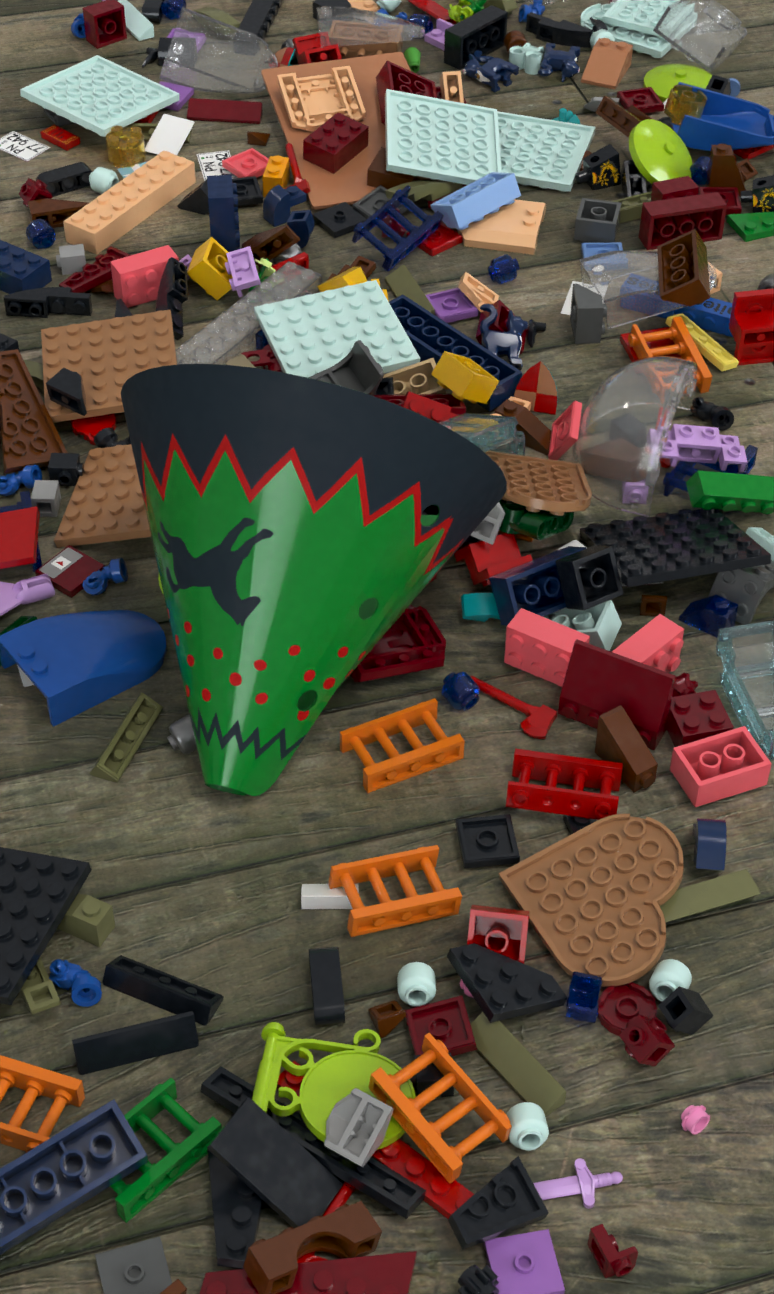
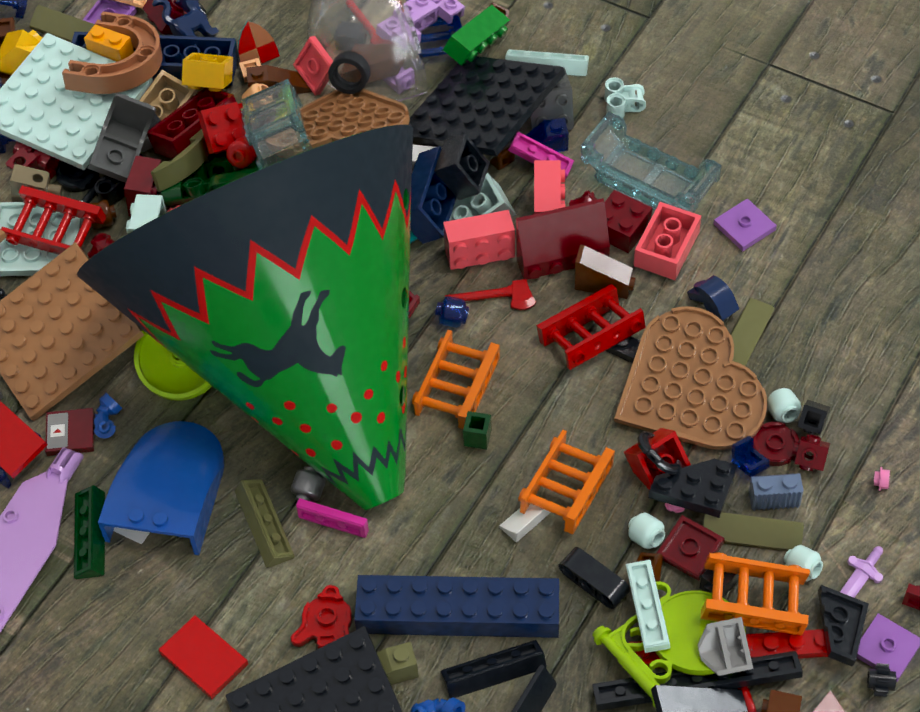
camera: 40 degrees left, 10 degrees up
black plate [455,814,520,869] -> none
none -> nougat piece [62,11,163,94]
none -> light orange brick [84,25,134,62]
none -> red tile [291,585,352,648]
none -> dark pink tile [296,498,369,538]
none -> black tyre [328,51,371,94]
none -> dark blue brick [355,575,559,638]
none -> dark green brick [463,411,492,450]
none -> dark pink tile [508,132,574,179]
none -> light aqua tile [626,560,670,653]
none -> black piece [637,431,682,475]
none -> sand blue brick [749,473,803,511]

